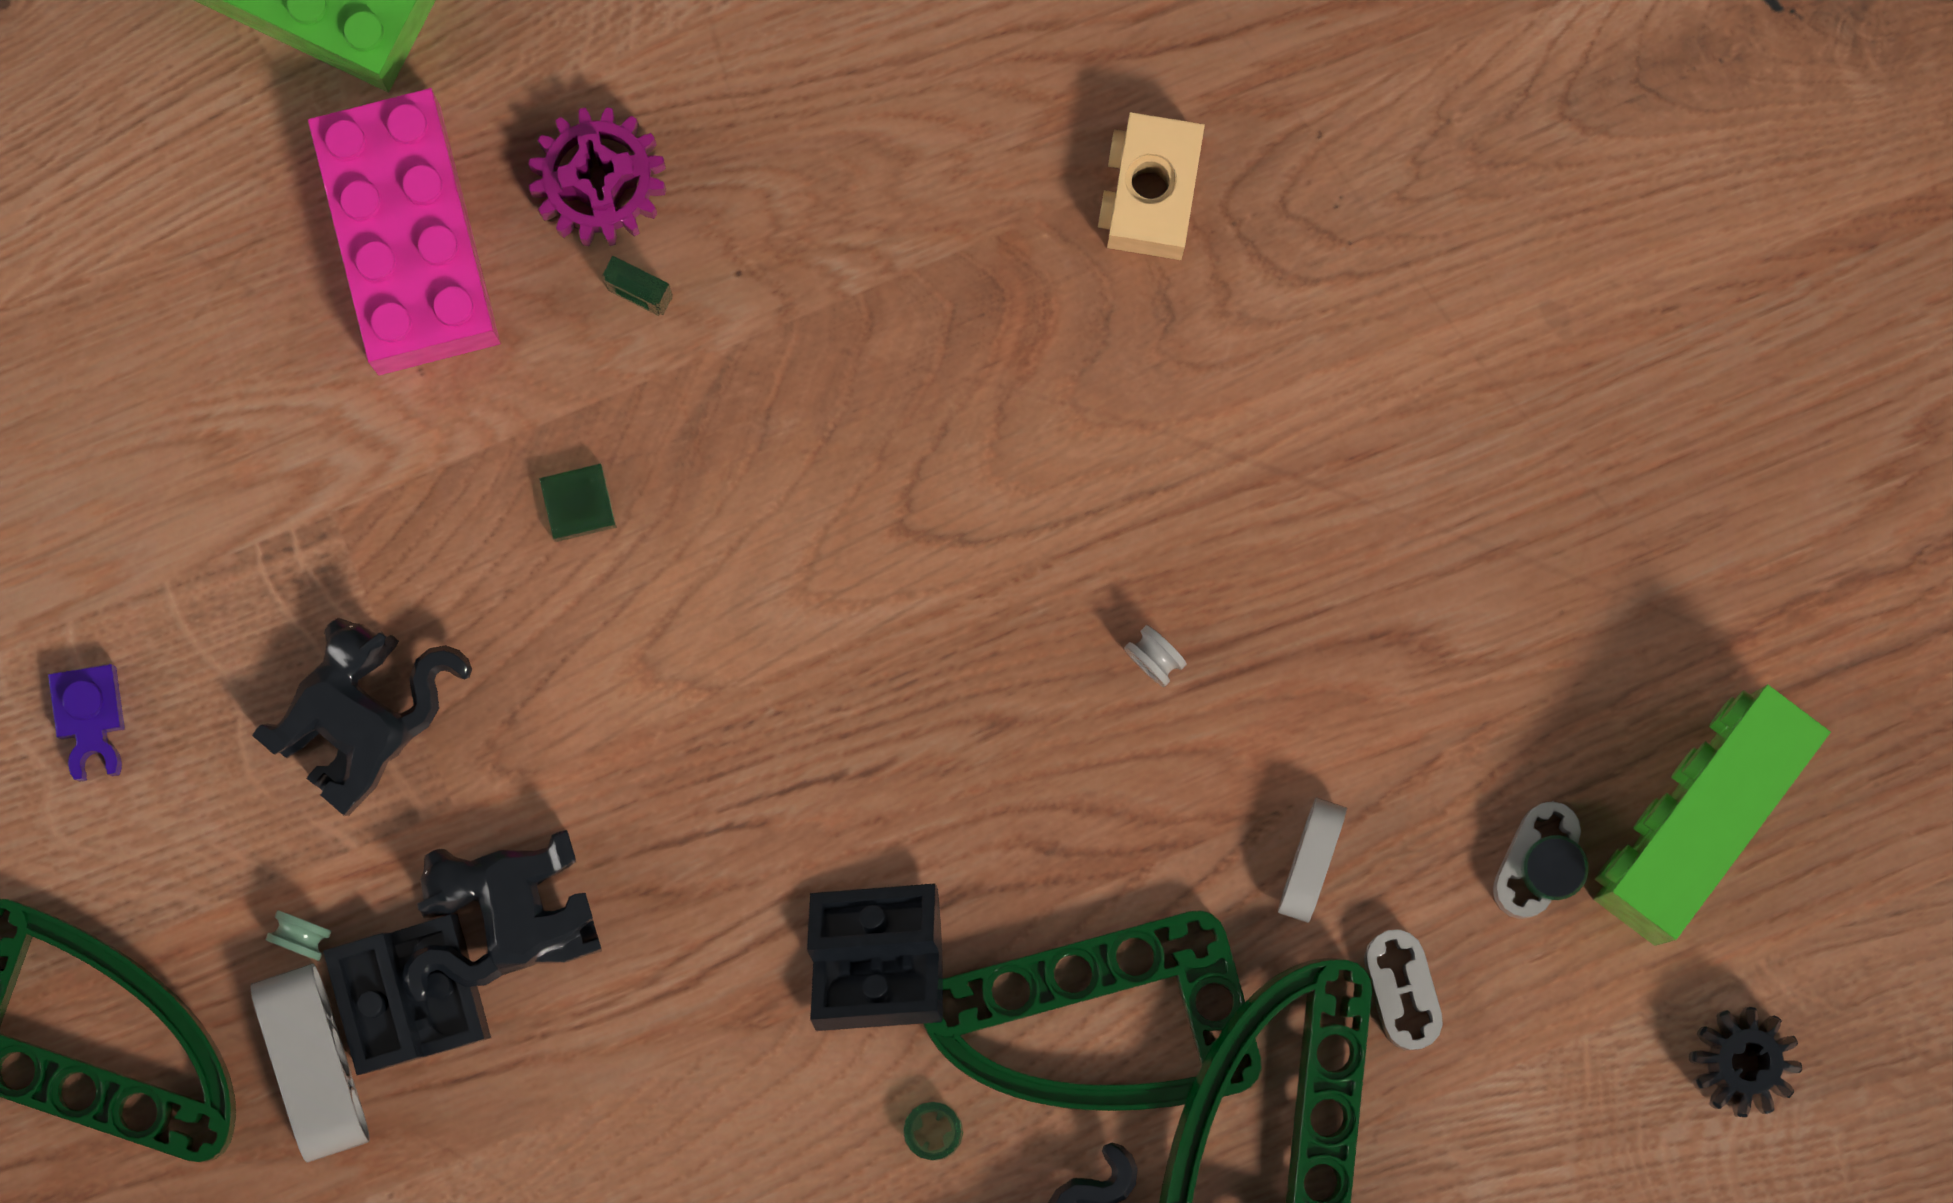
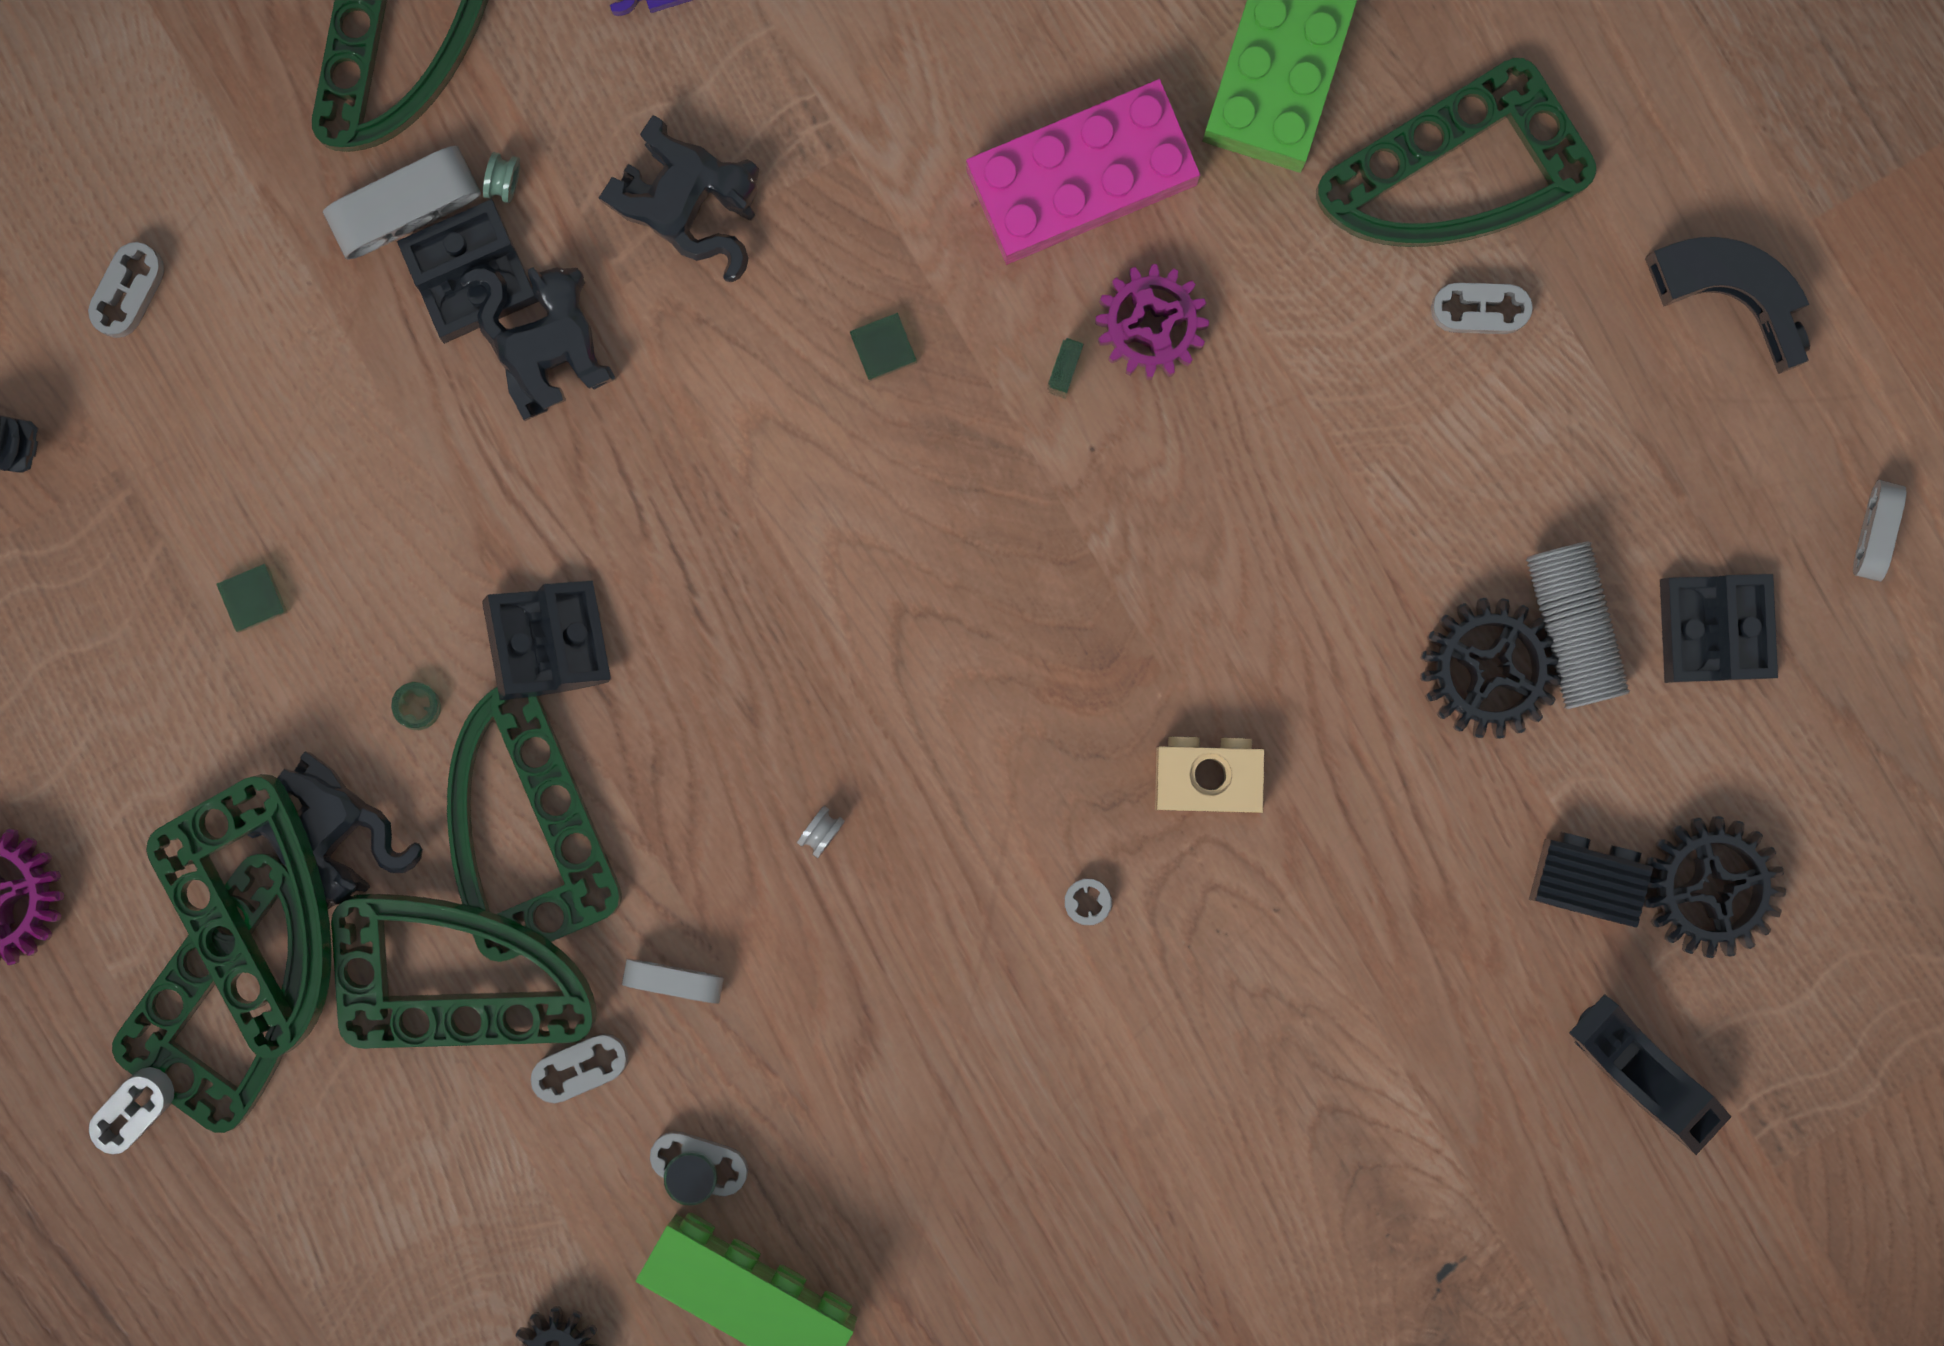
camera: 90 degrees right, 5 degrees up
none -> light grey bush [1065,879,1112,925]

